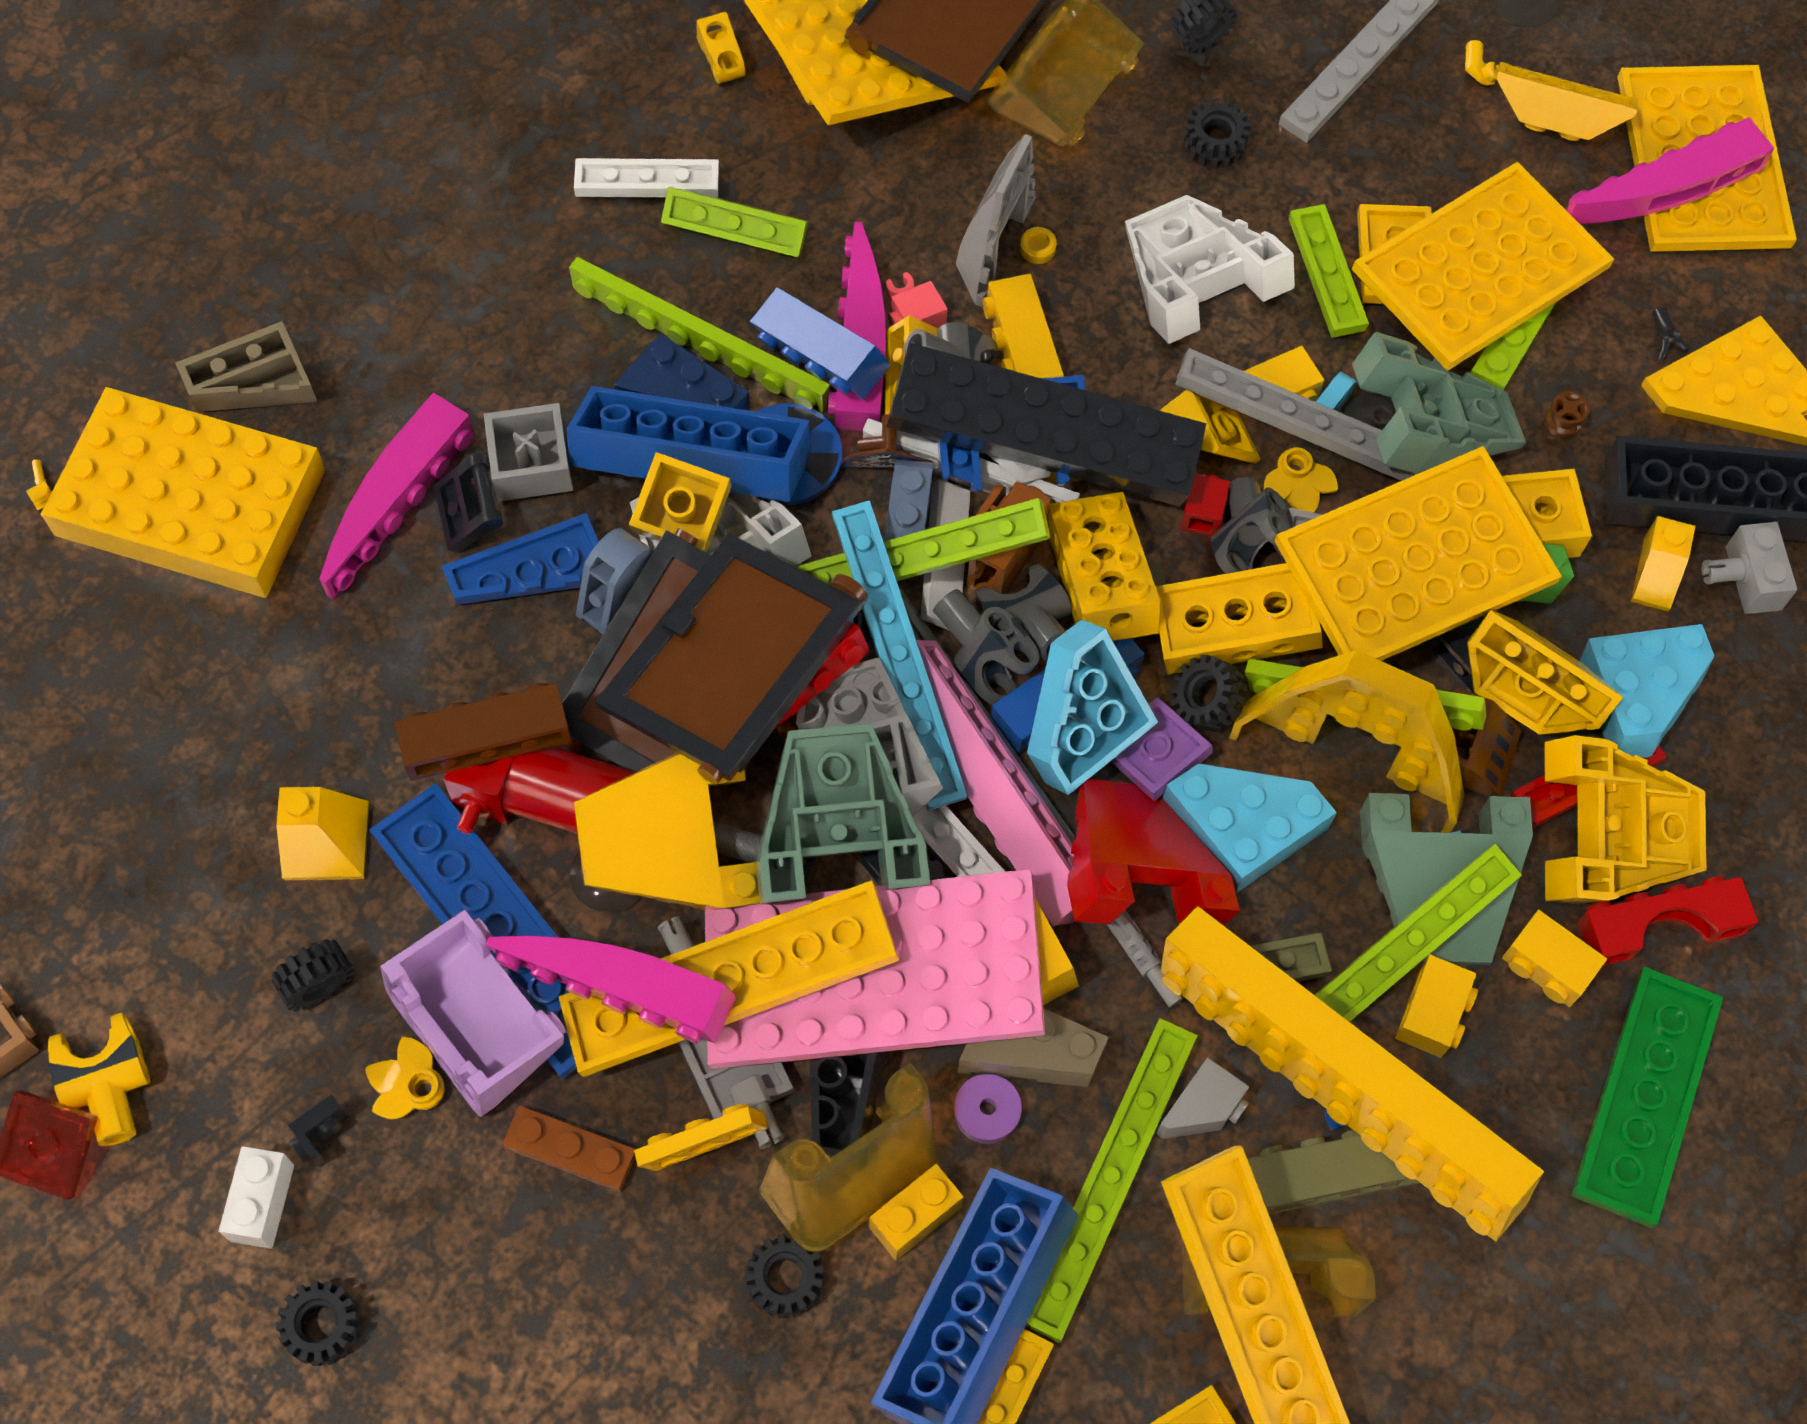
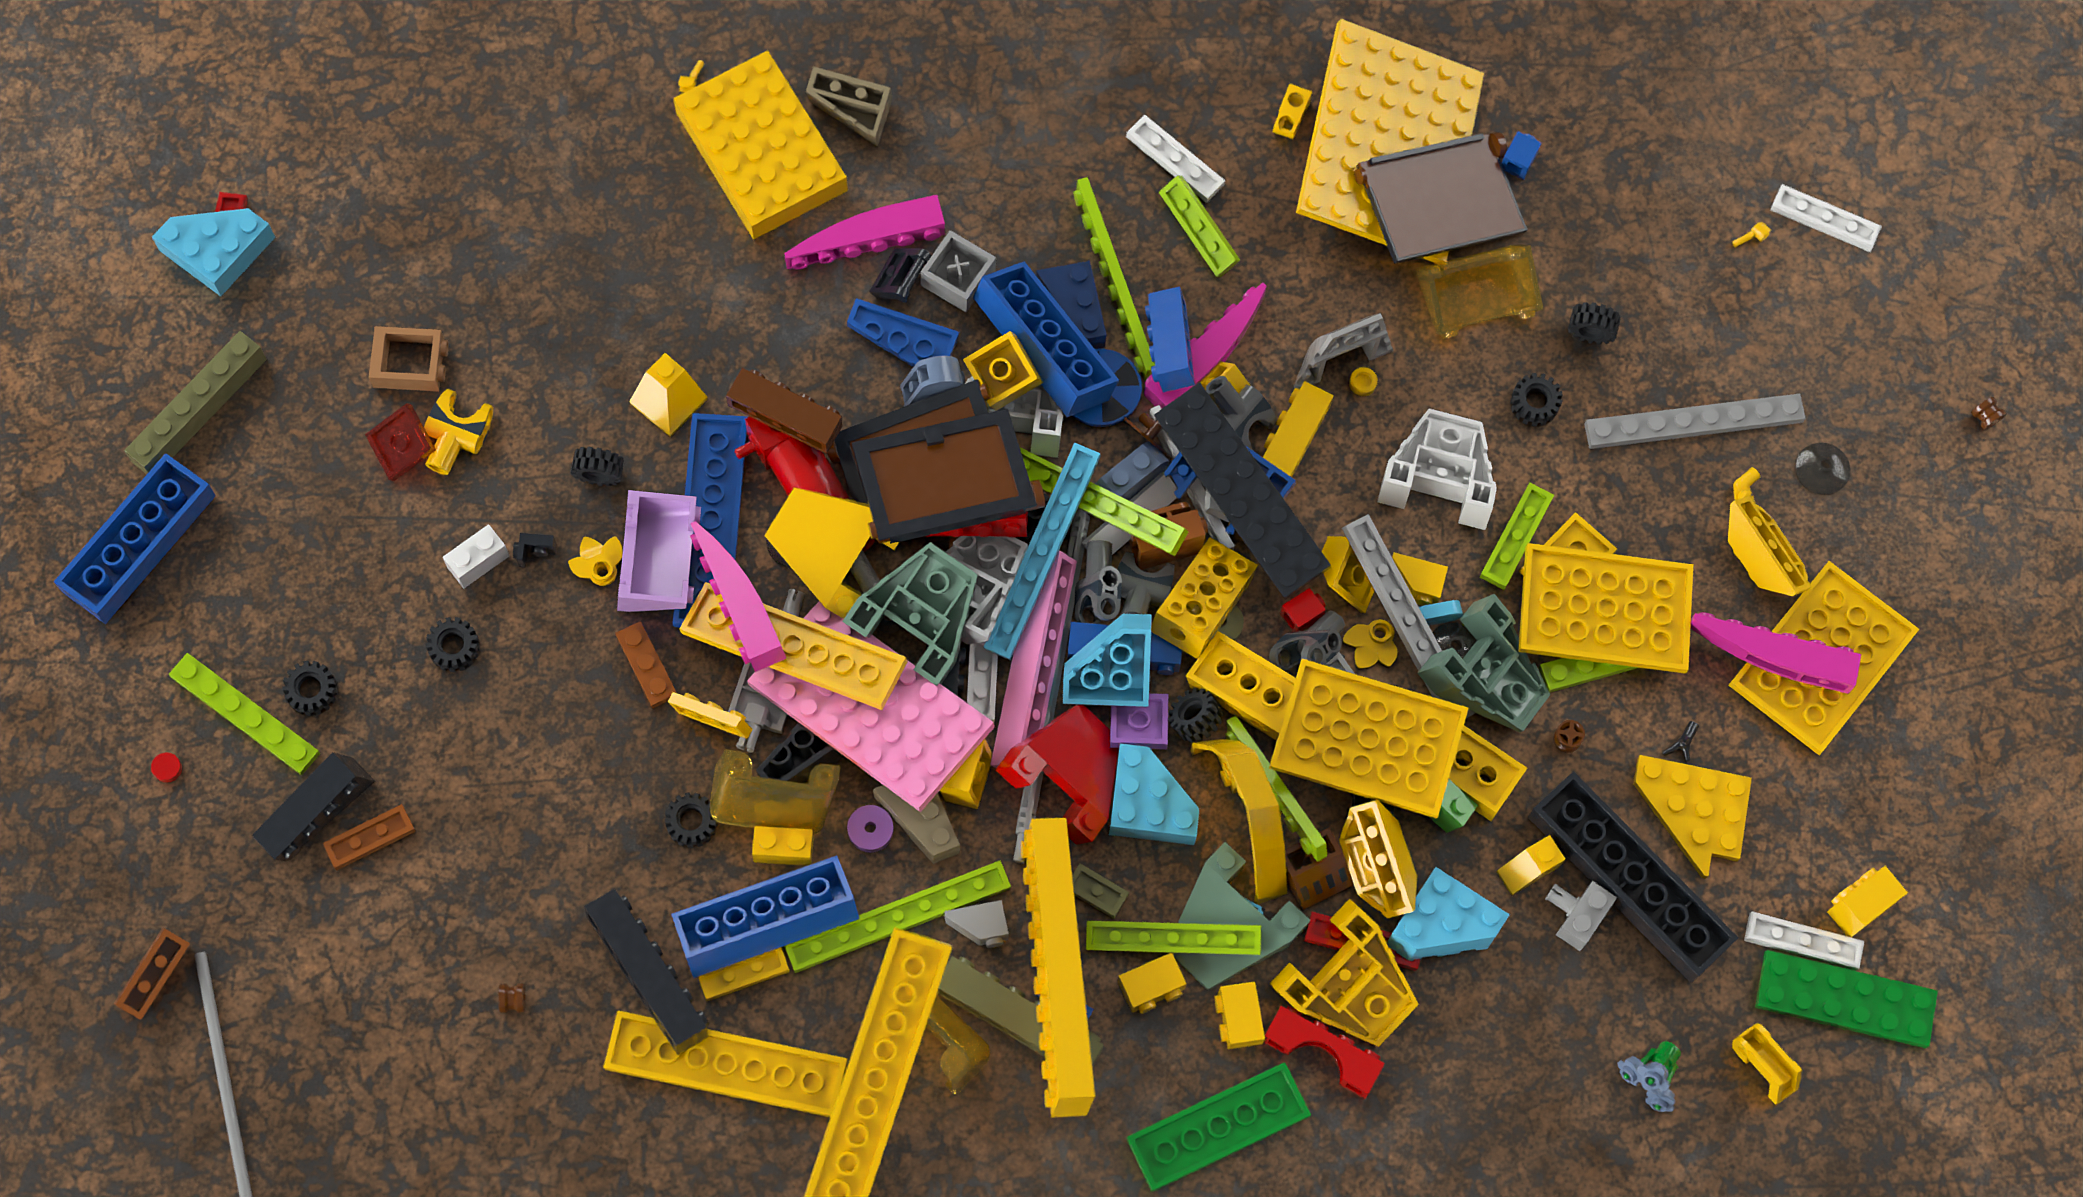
camera: 40 degrees right, 5 degrees up
coral brick [886,272,947,328] -> none

